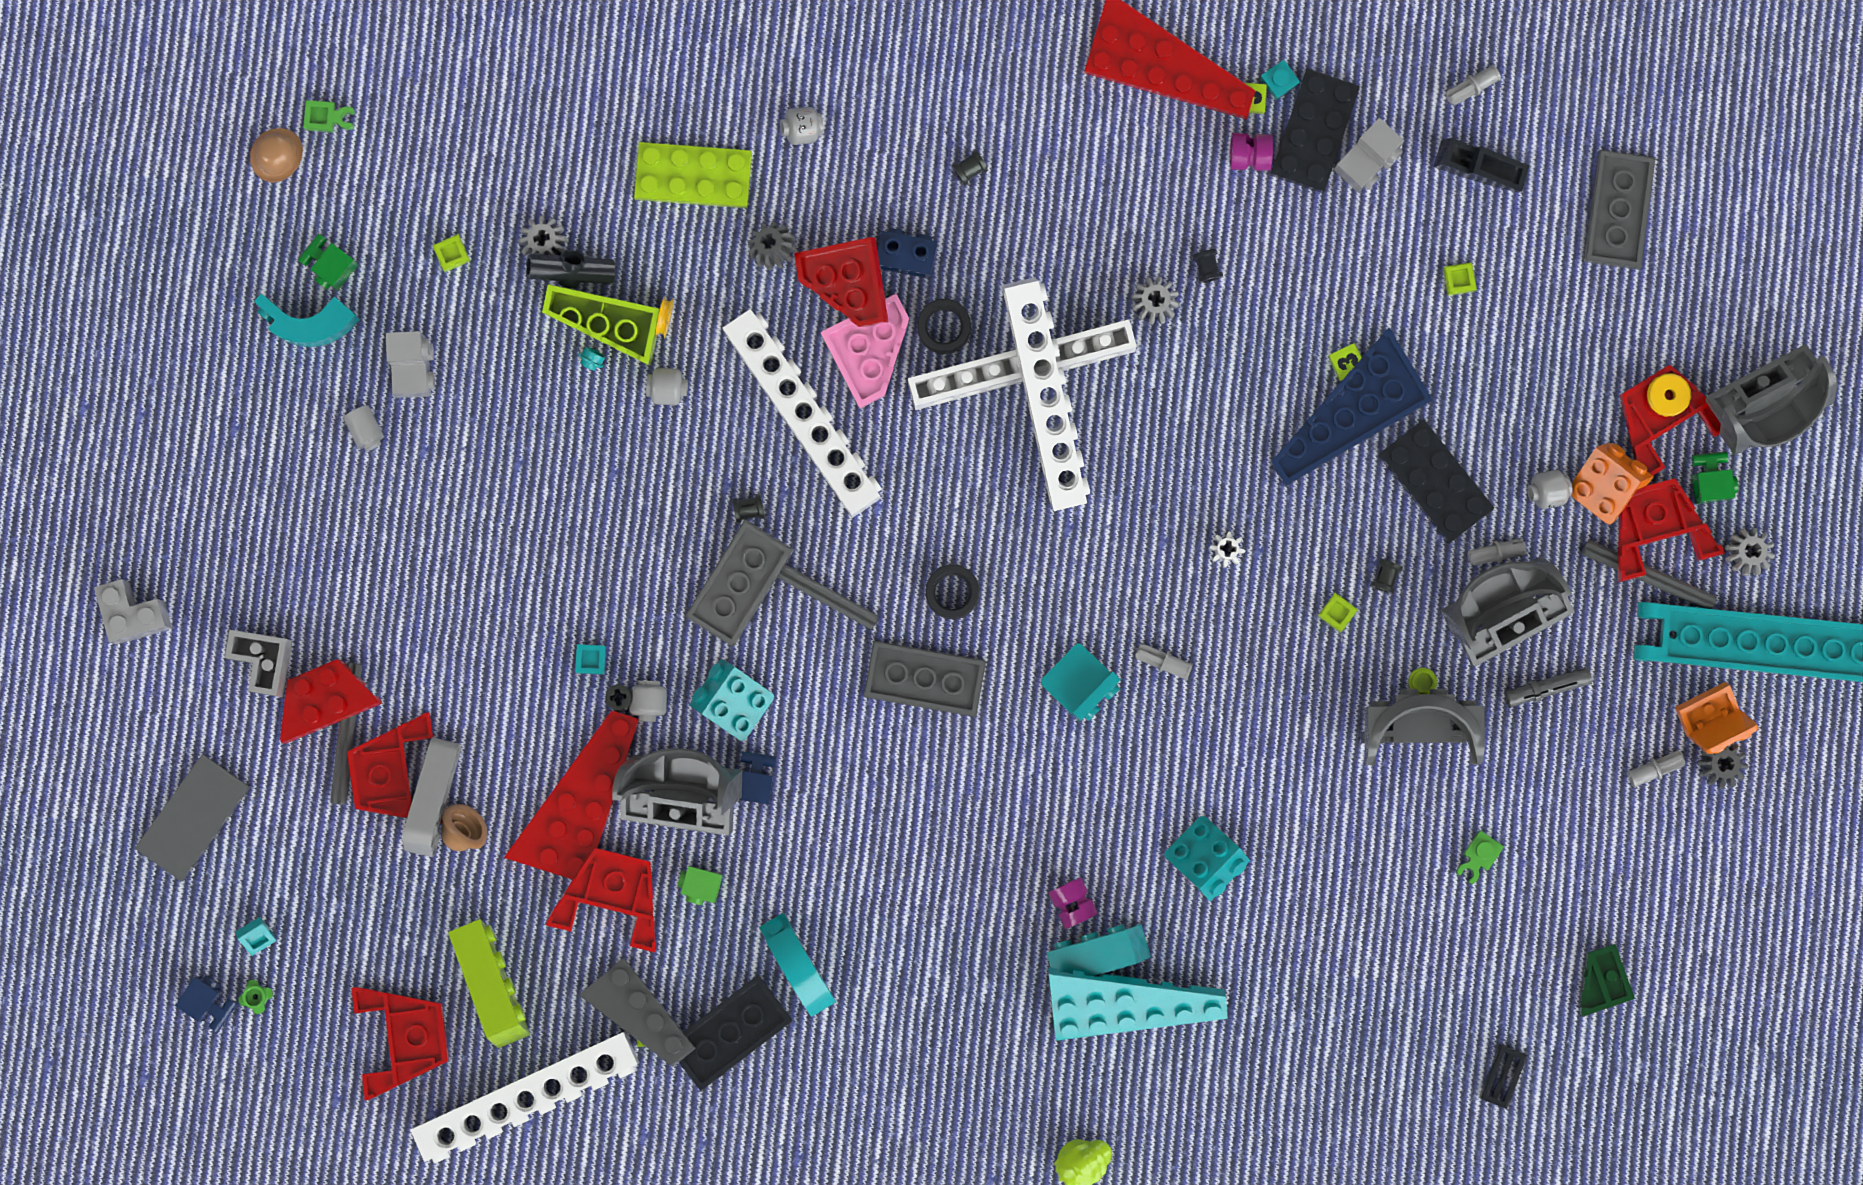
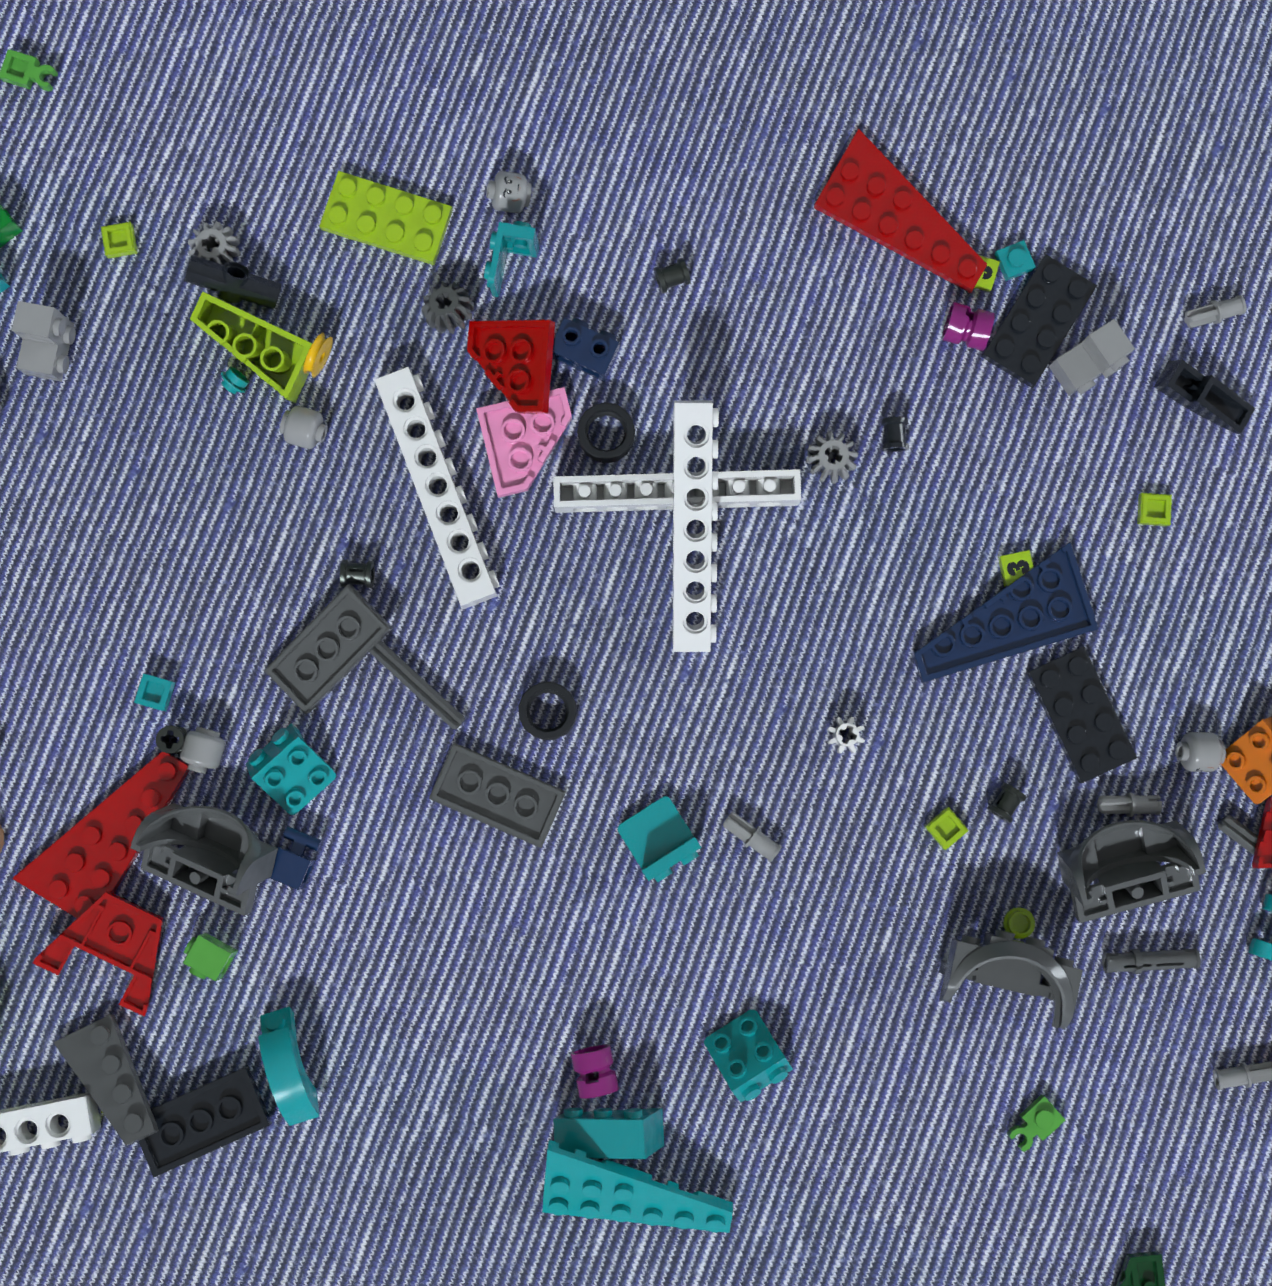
camera: 15 degrees right, 0 degrees up
none -> teal bracket [484,221,539,297]

